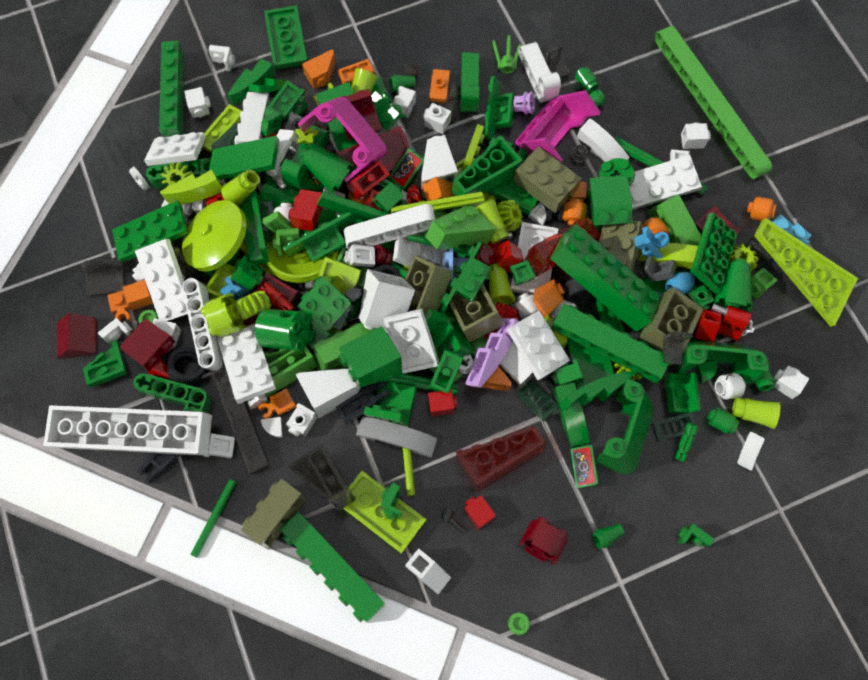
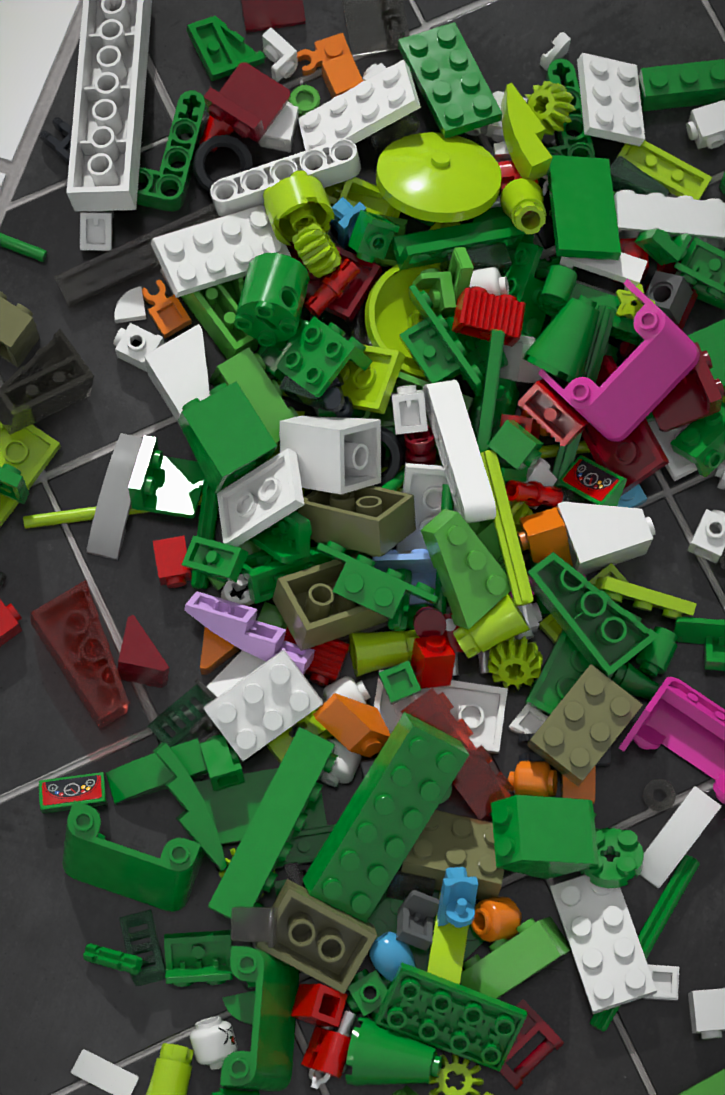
camera: 85 degrees right, 5 degrees up
black hinge [336,381,392,425] -> none
green brick [707,407,739,434] -> none
none -> dark red slope [117,614,169,688]

